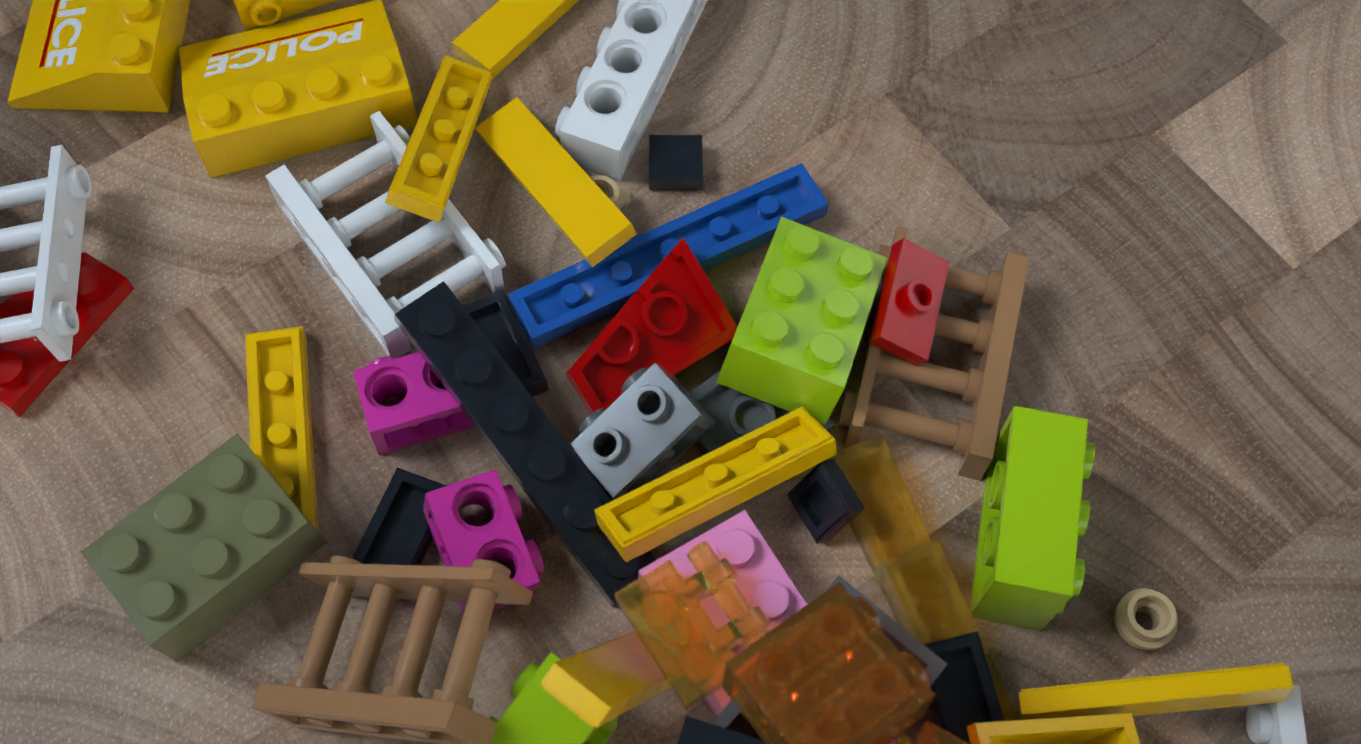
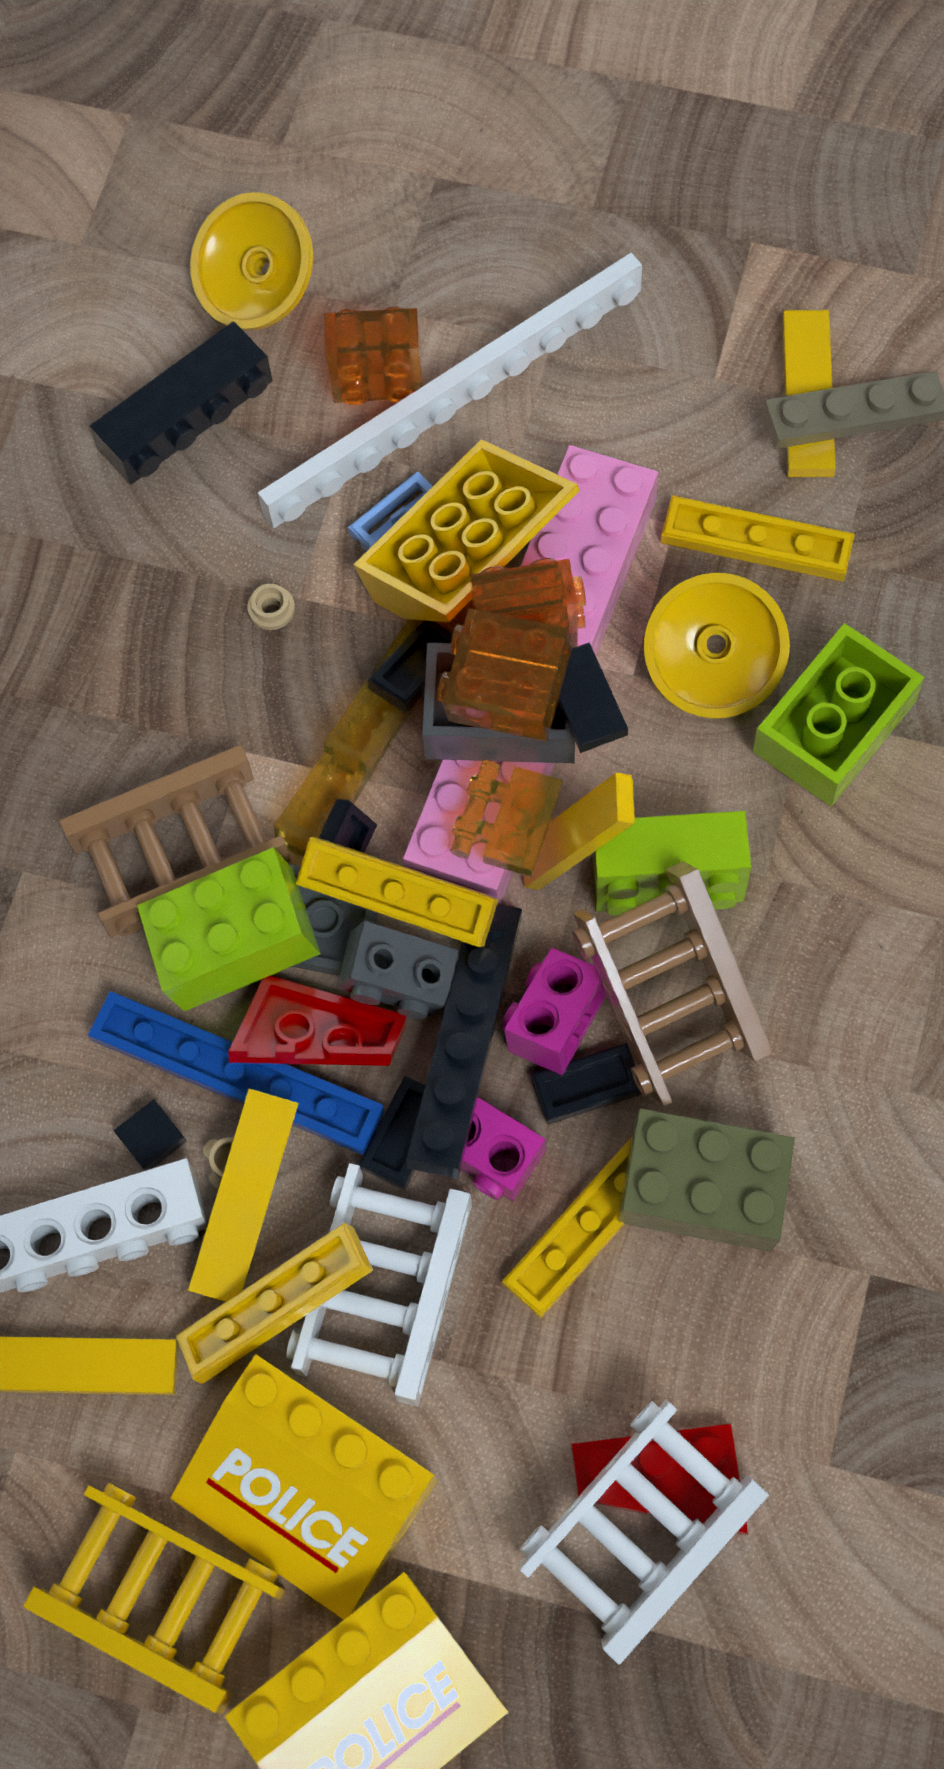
camera: 120 degrees left, 5 degrees up
red plate [869,238,949,366] -> none
lime brick [969,406,1095,631] -> none
yellow tile [1018,663,1294,720] -> none

